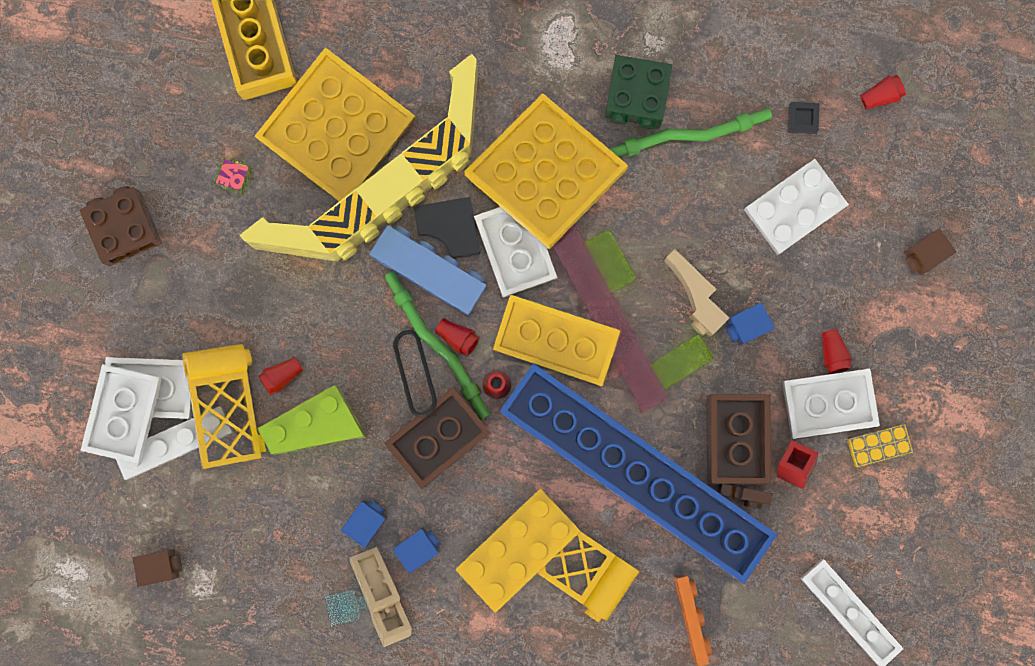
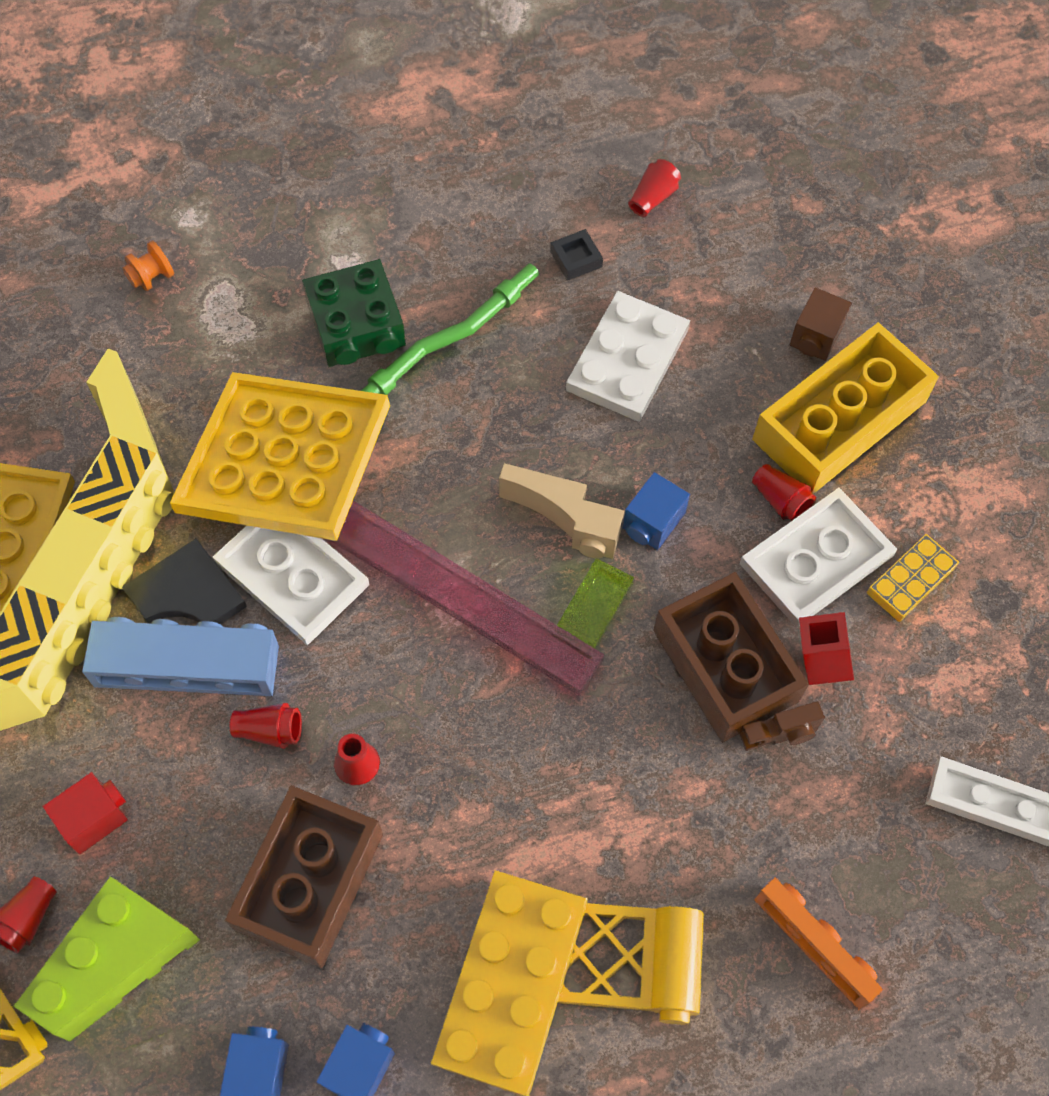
camera: 30 degrees left, 20 degrees down
bright green bar [385,271,491,420] -> none
black piece [393,330,437,417] -> none
yellow plate [493,295,622,386] -> none
blue brick [499,363,778,584] -> none
clear neon green tile [584,229,636,293] -> none
none -> red brick [42,772,128,855]
none -> yellow brick [752,322,939,494]

